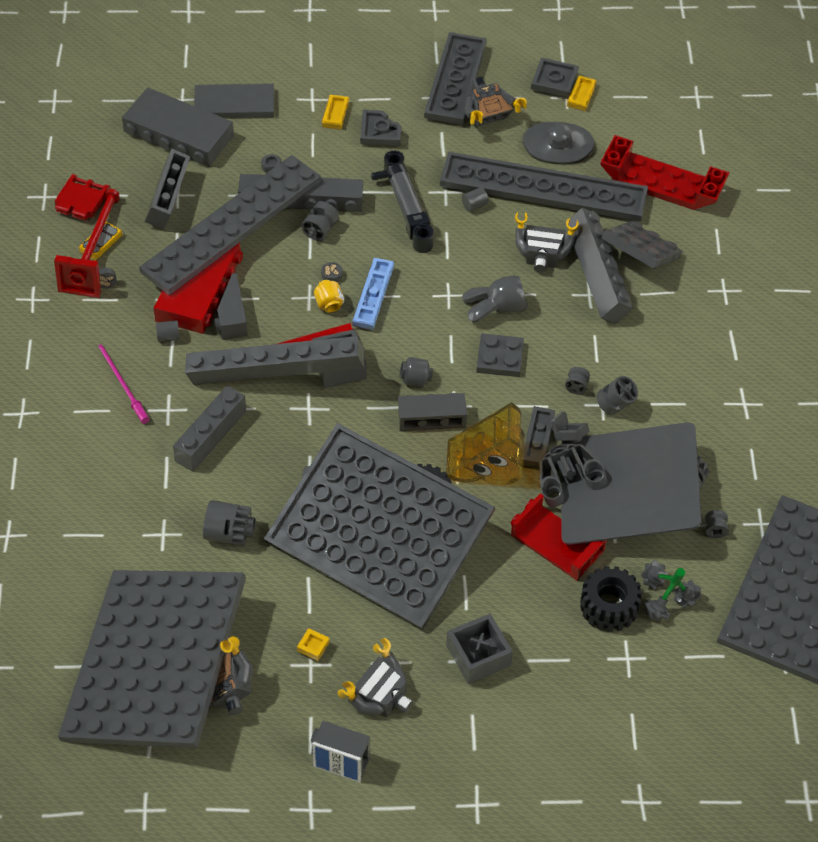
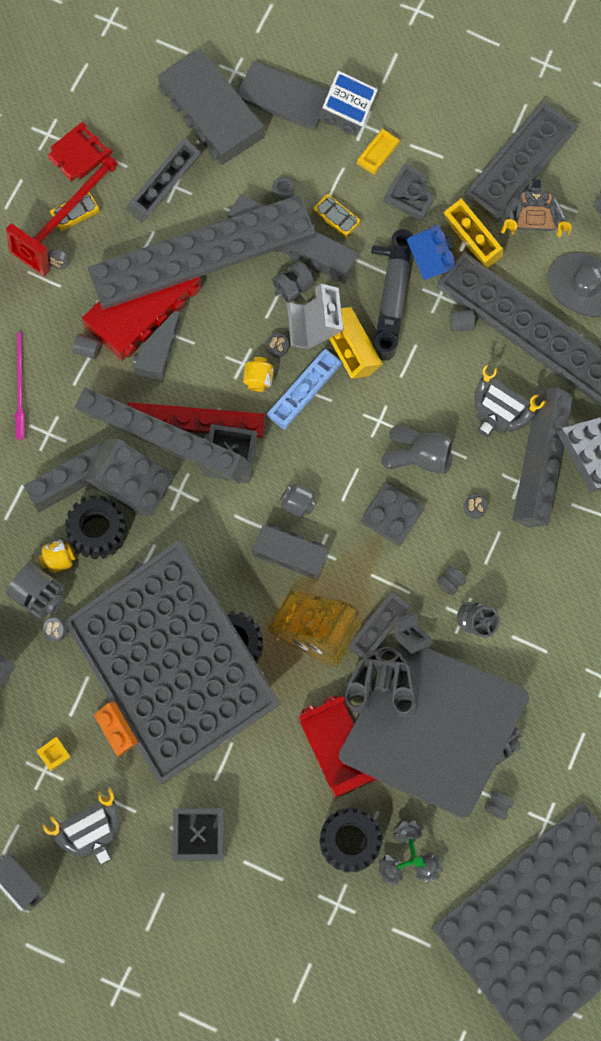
camera: 25 degrees right, 20 degrees up
none -> yellow head [38,539,76,573]
none -> dark grey tile [43,617,68,642]
none -> black tyre [65,495,127,559]
none -> dark grey brick [85,438,174,516]
none -> orange plate [94,701,138,757]
none -> light grey panel [287,284,343,350]
none -> tile [313,194,361,238]
none -> piece [317,71,378,136]
none -> yellow brick [329,307,383,379]
none -> blue brick [407,224,456,280]
none -> yellow brick [444,198,504,268]
none -> tile [464,494,488,519]

